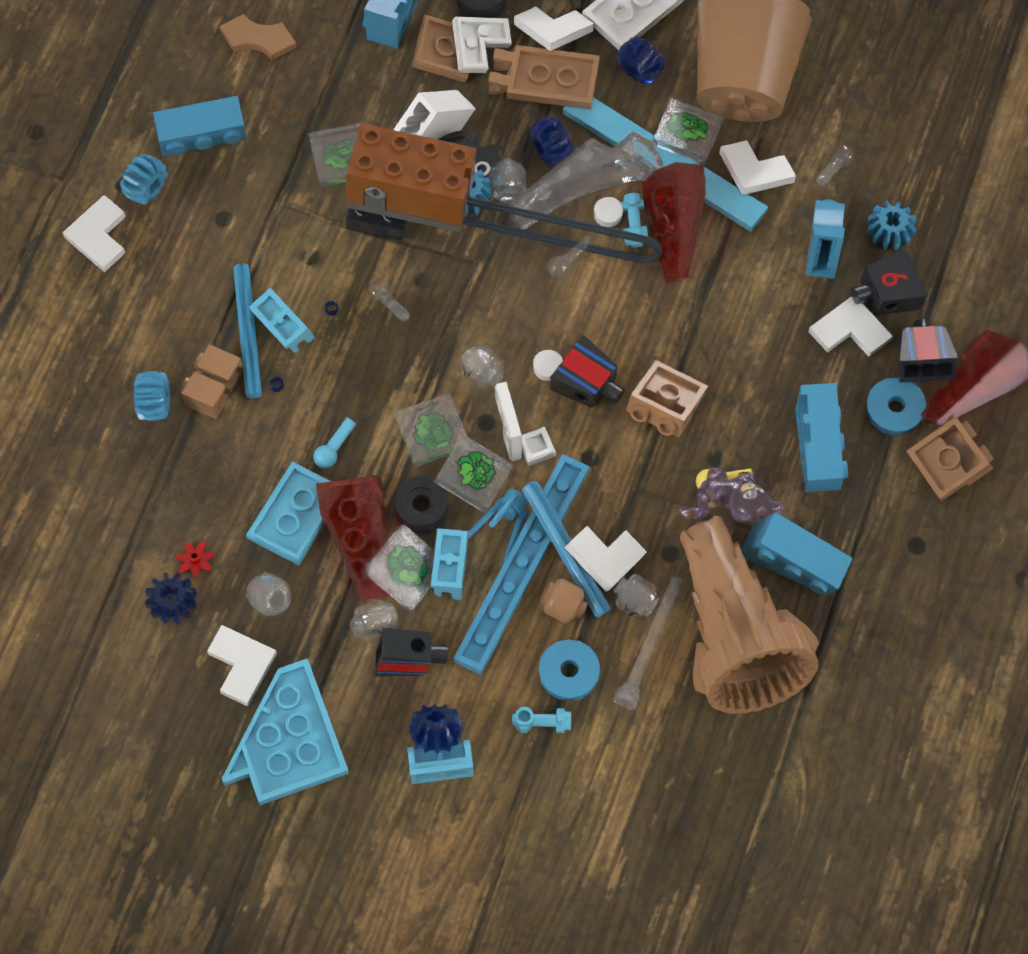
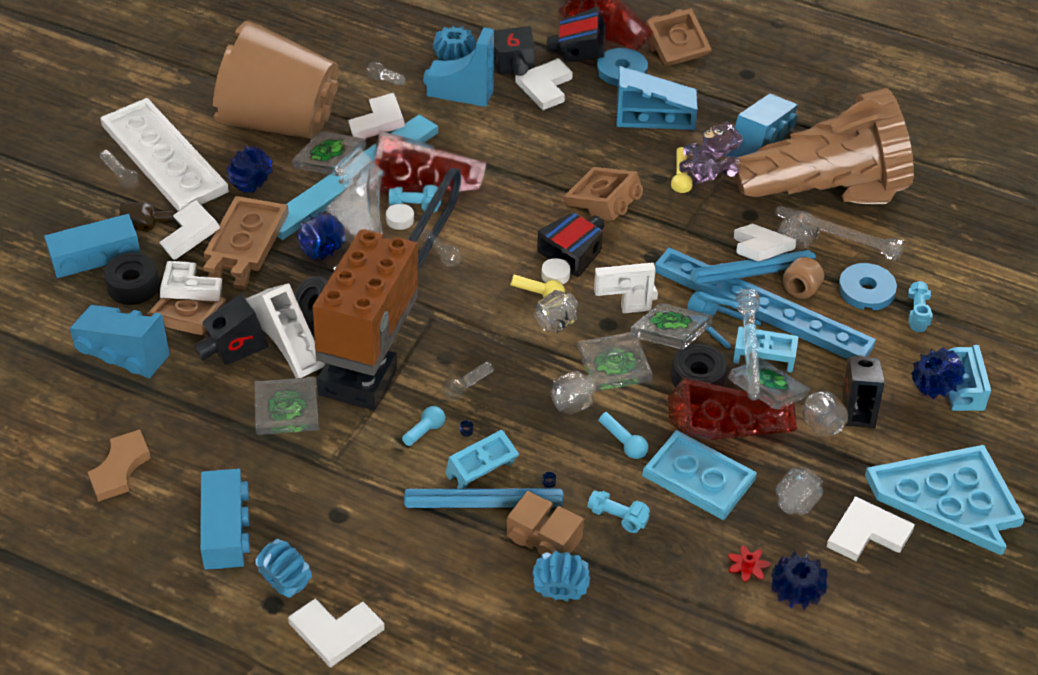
camera: 85 degrees left, 20 degrees down
none -> black torso [193,294,269,365]
none -> medium azure bar [402,406,445,446]
none -> light yellow bar [510,274,565,301]
none -> clear head [549,370,597,415]
none -> medium azure bar [587,490,650,533]
none -> clear piece [736,289,760,401]

